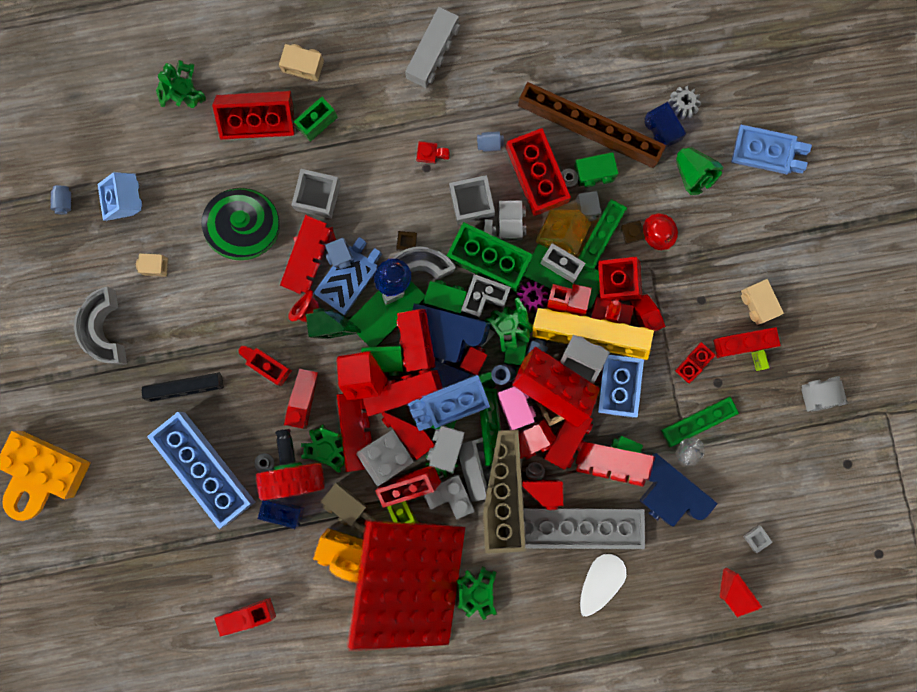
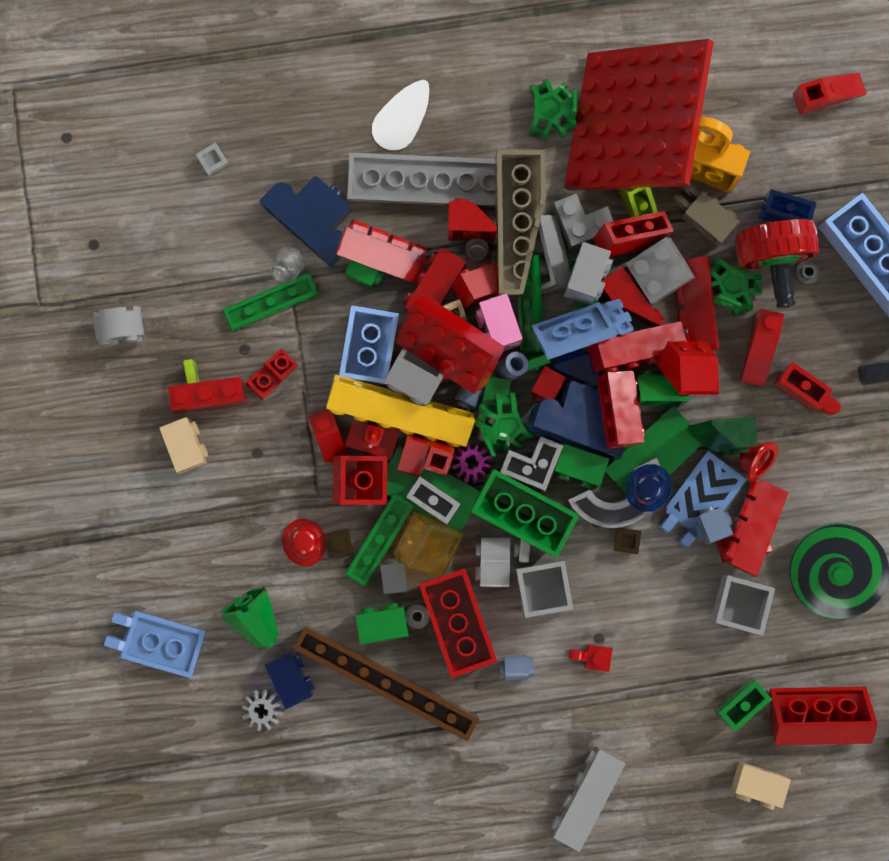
camera: 175 degrees right, 0 degrees up
red slope [720,567,762,617] -> none

